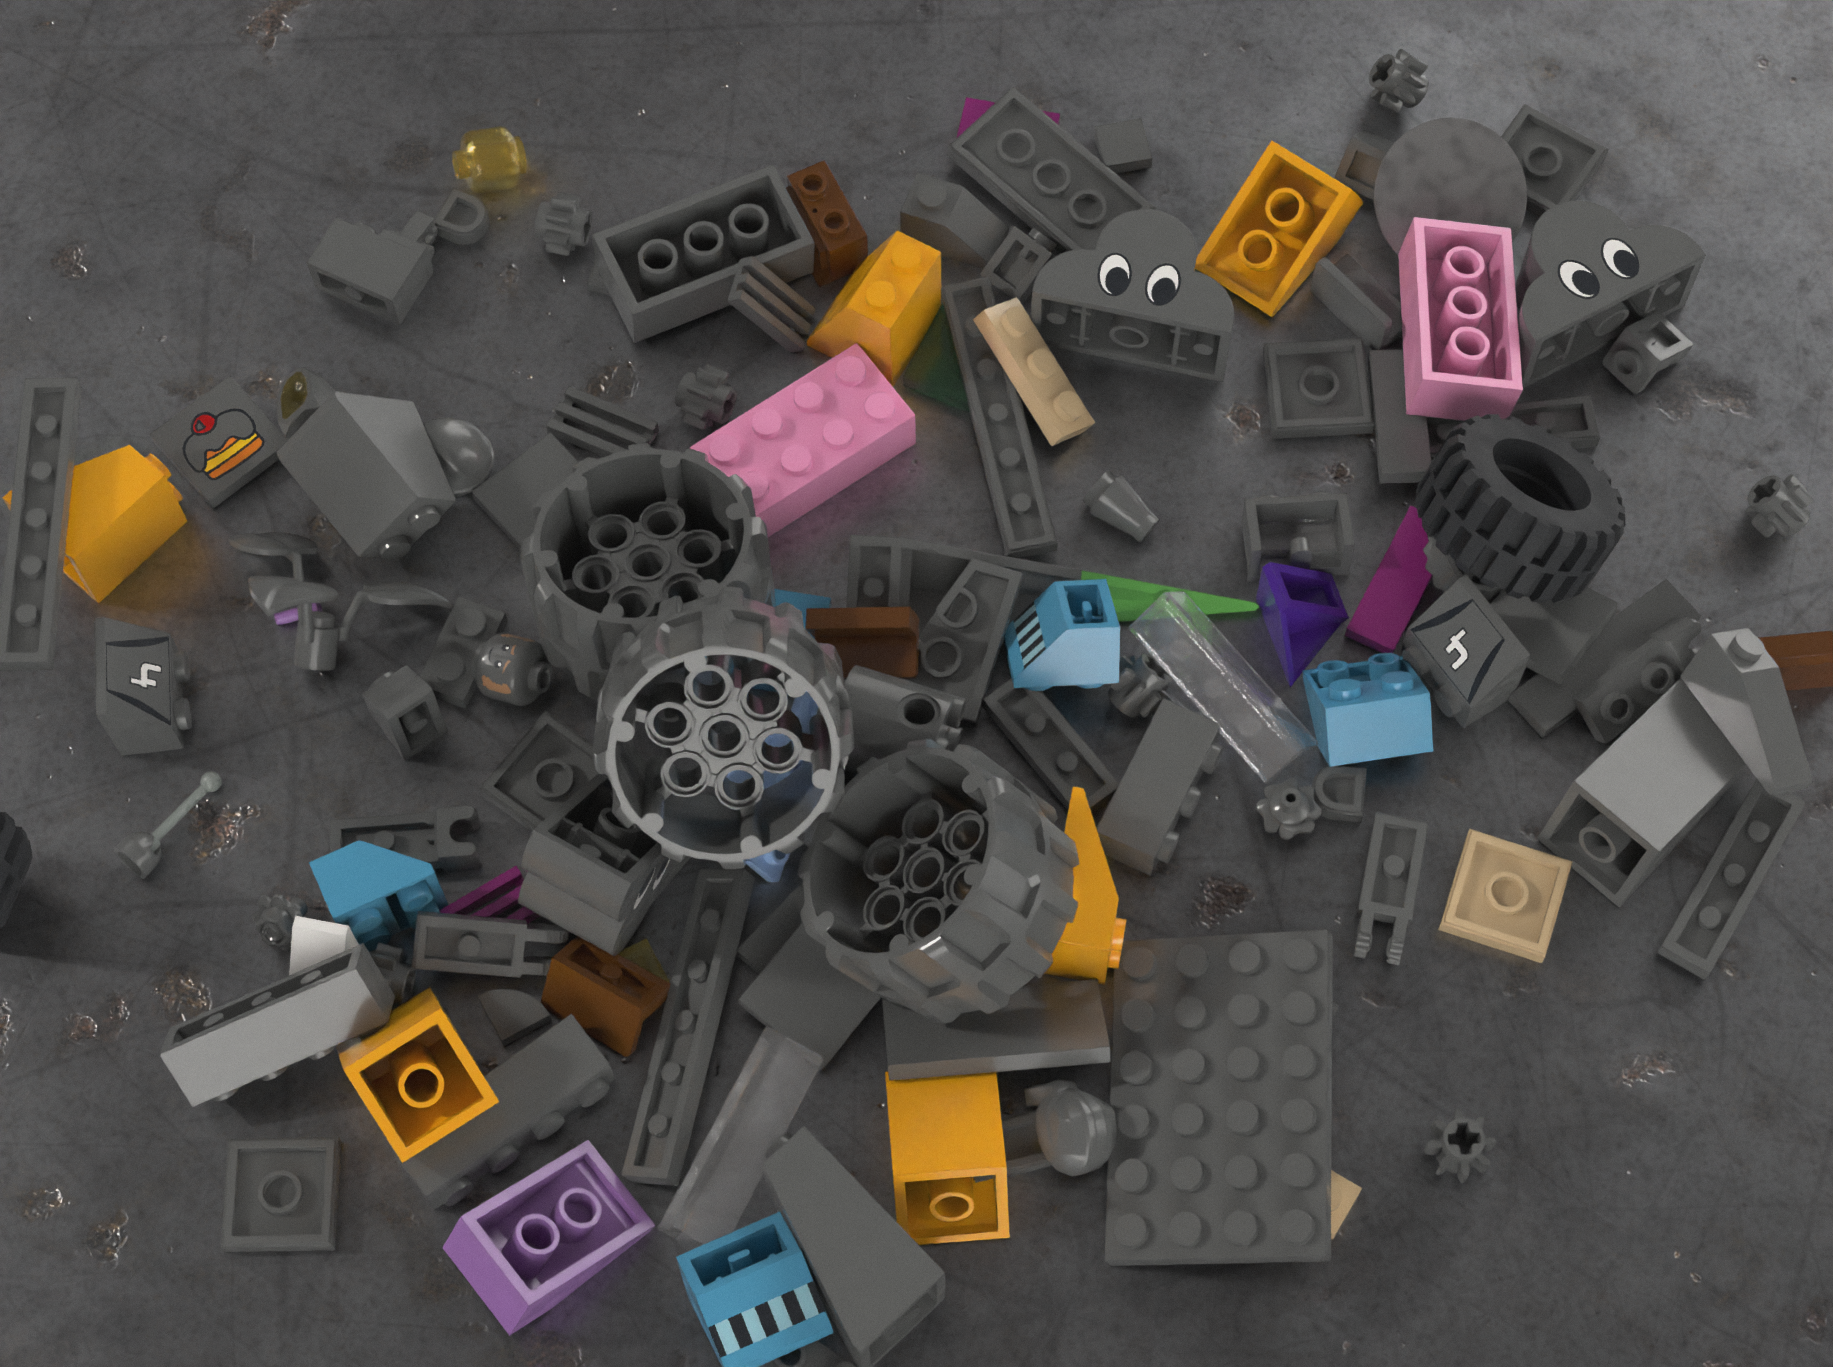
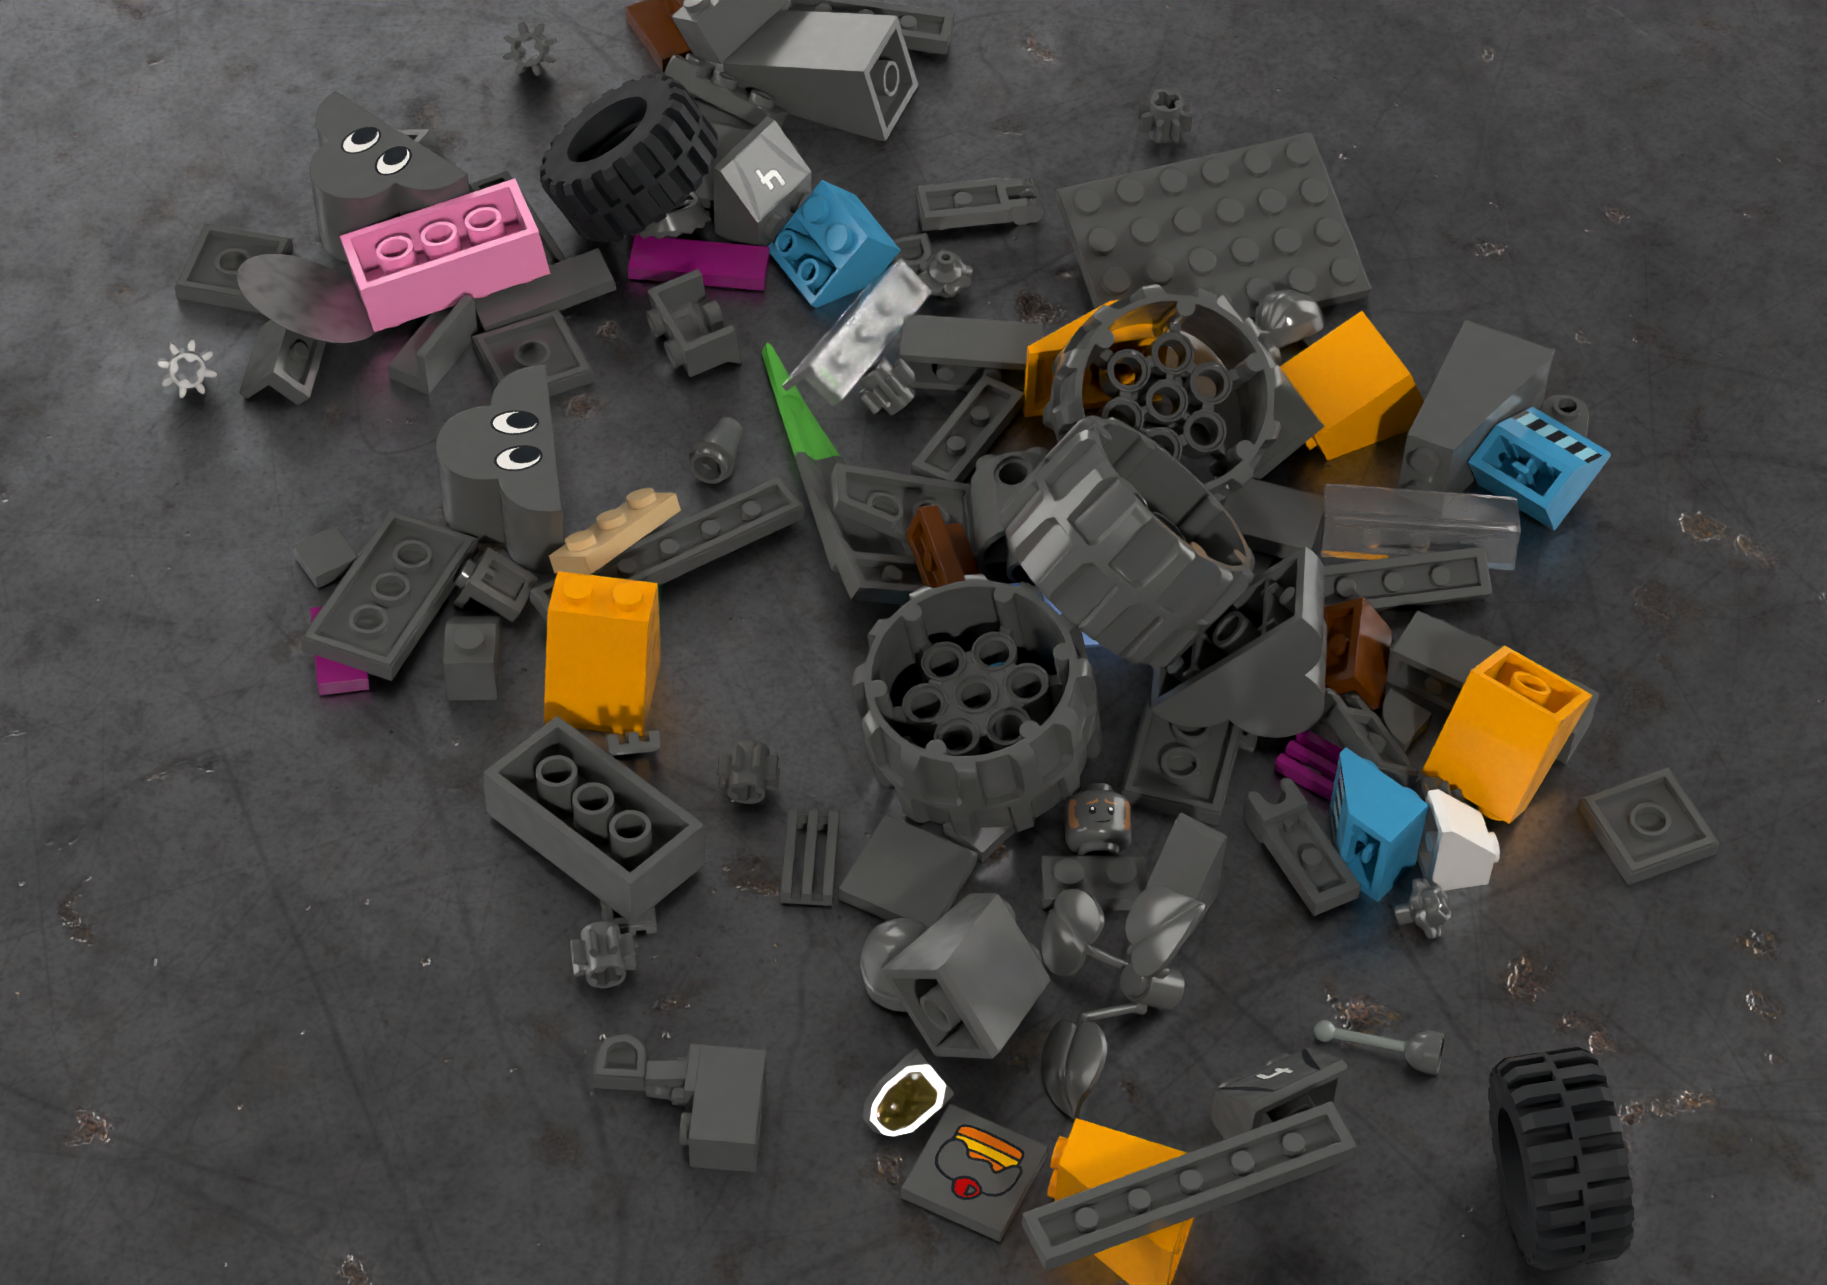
camera: 115 degrees left, 15 degrees down
brick [159,943,395,1107] -> none
medium lavender piece [274,603,323,626] -> none
medium lavender slope [443,1140,655,1336] -> none
clear yellow head [452,126,527,193] -> none
bright pink brick [690,343,916,537] -> none
reddish brown window [786,160,868,287] -> none
dark azure slope [1003,579,1120,691] -> none
light orange slope [1195,140,1364,318] -> none
dark purple slope [1256,562,1349,687] -> none
tan tile [1438,829,1573,963] -> none

